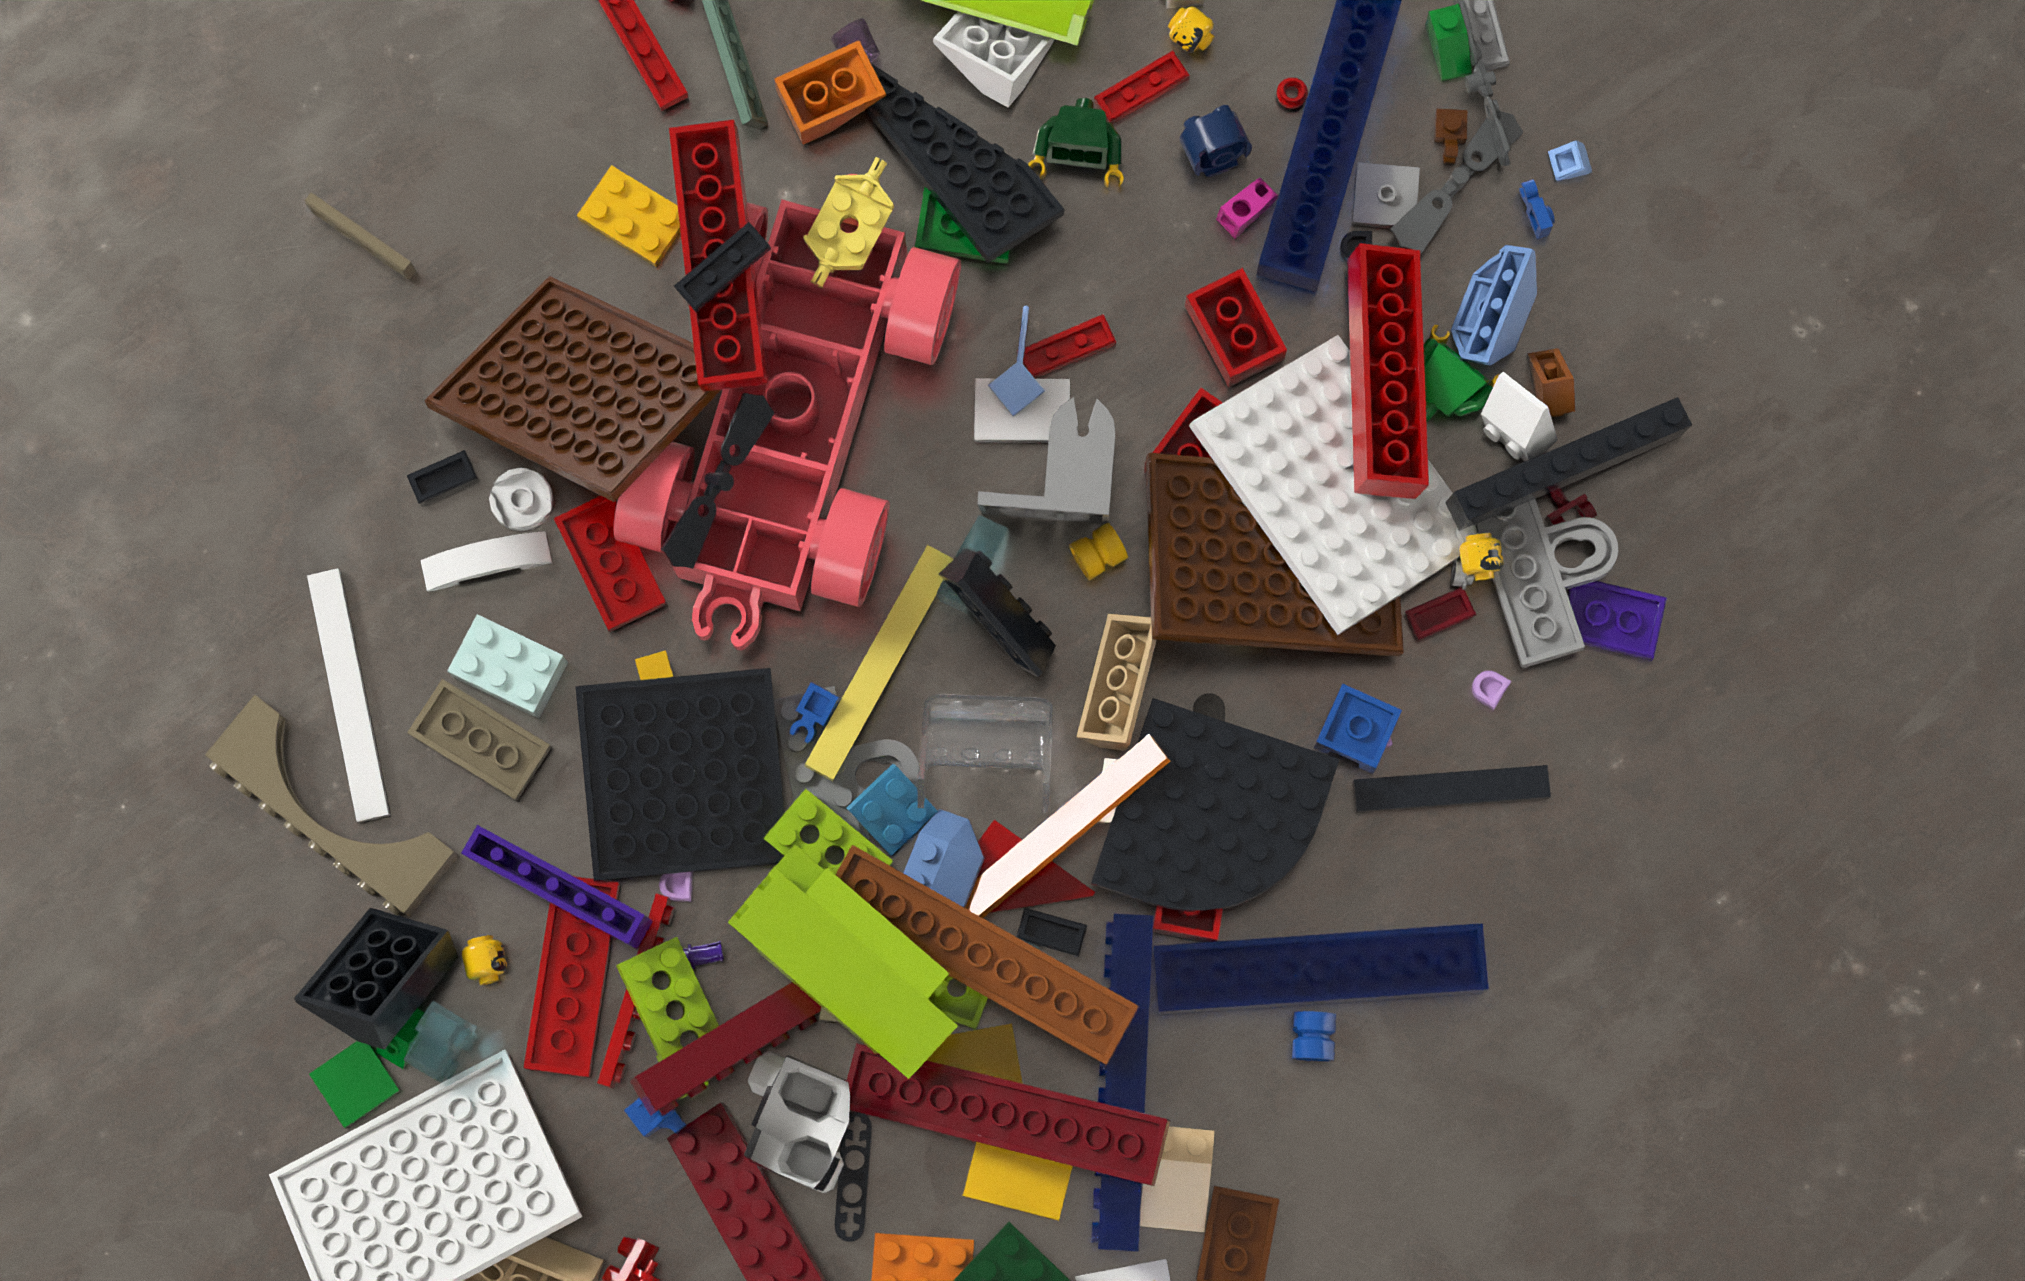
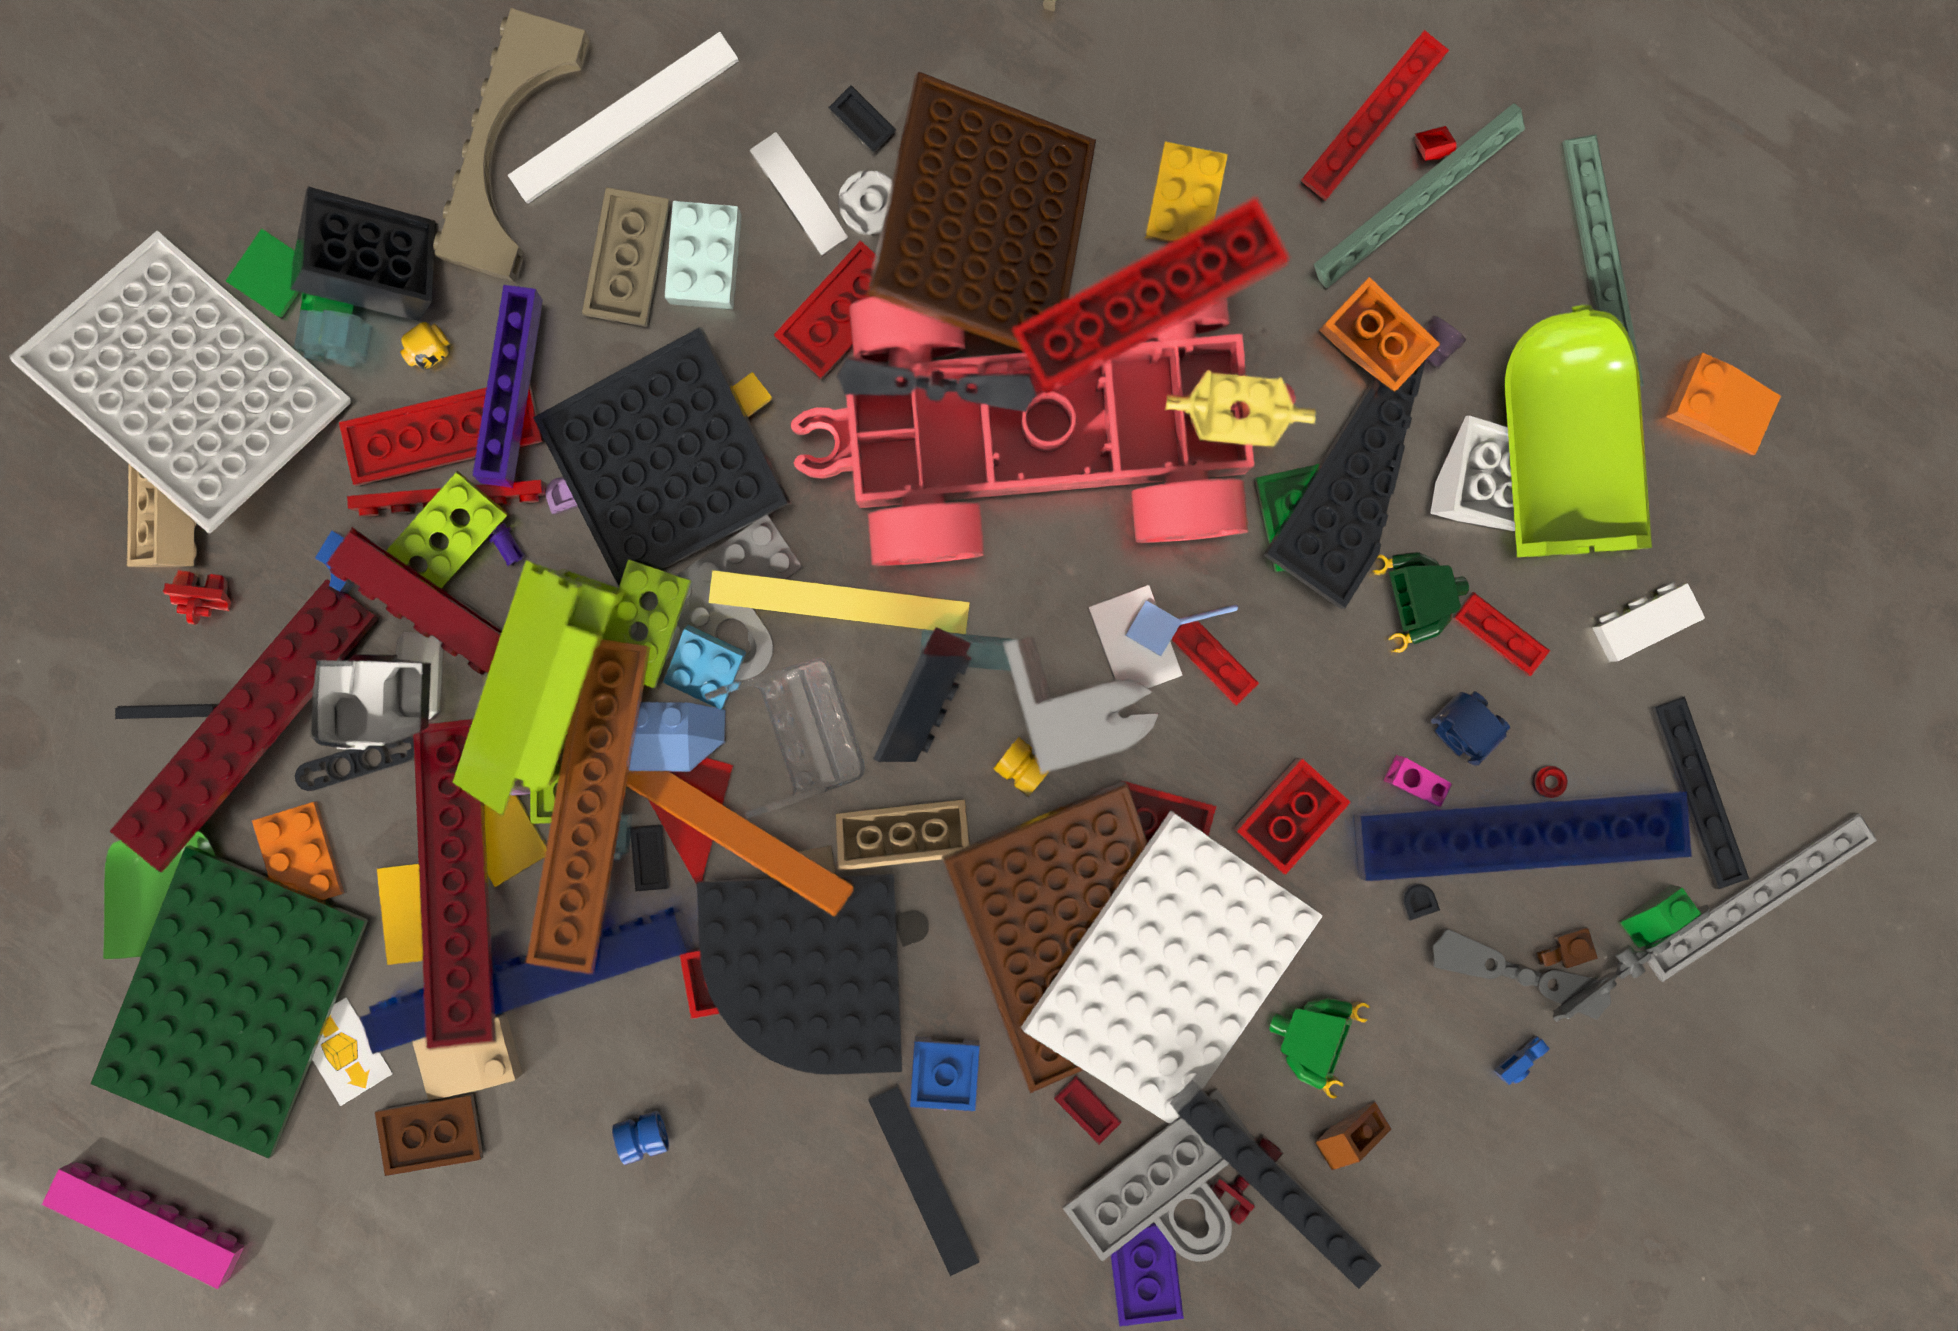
camera: 65 degrees right, 10 degrees up
black tile [674,222,771,313] -> none
blue plate [790,682,841,743] -> none
clear blue brick [1153,923,1489,1015] -> none
yellow head [1167,6,1215,53] -> none
red brick [1347,243,1429,499] -> none
light grey plate [1352,162,1420,229] -> none
light grey plate [1450,561,1474,590] -> none
medium blue wedge [1451,245,1537,365] -> none
yellow head [1459,533,1504,581] -> none
lavender tile [1472,671,1511,710] -> none
white slope [1481,372,1558,461] -> none
light blue slope [1548,140,1592,181] -> none

